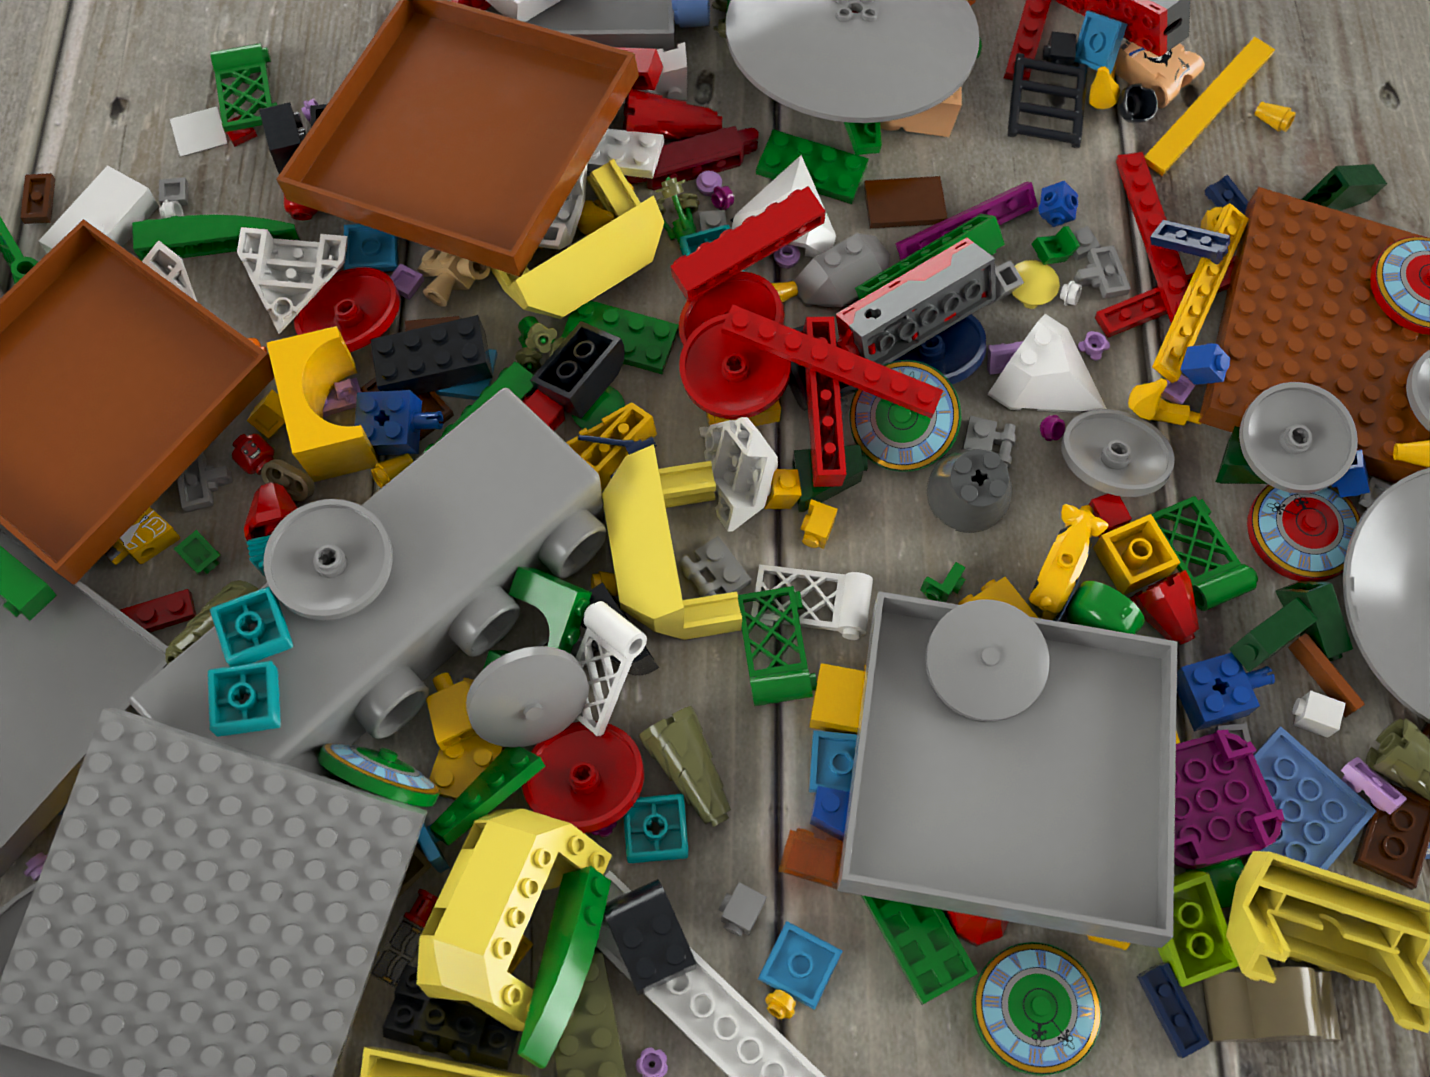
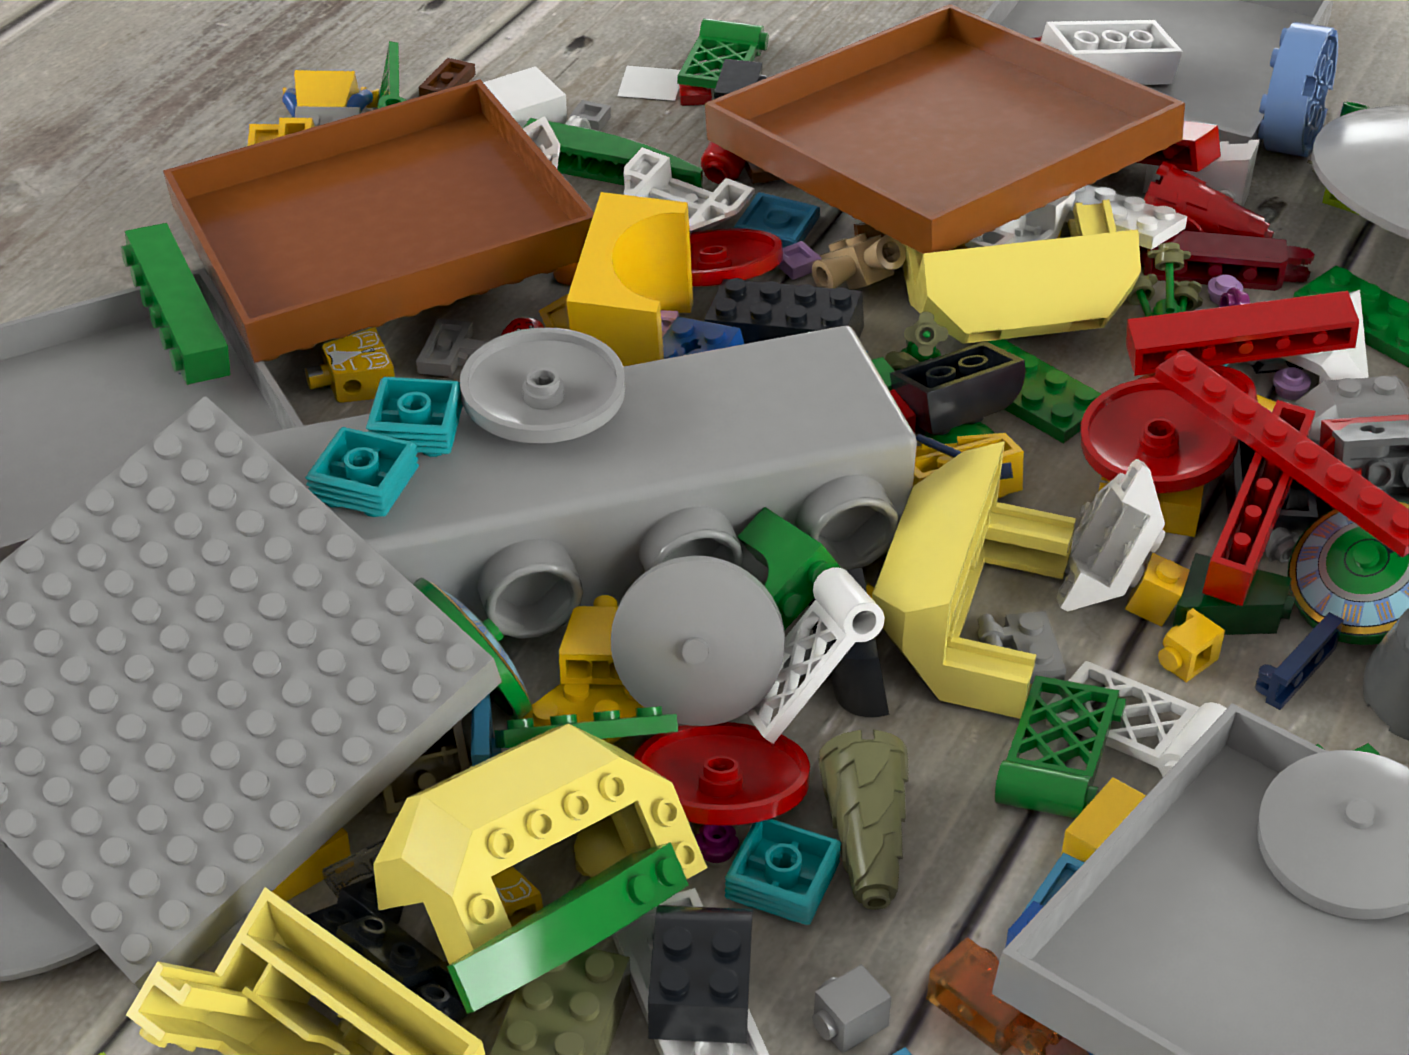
camera: 30 degrees right, 25 degrees down
none -> dark blue hinge [1255,612,1344,710]

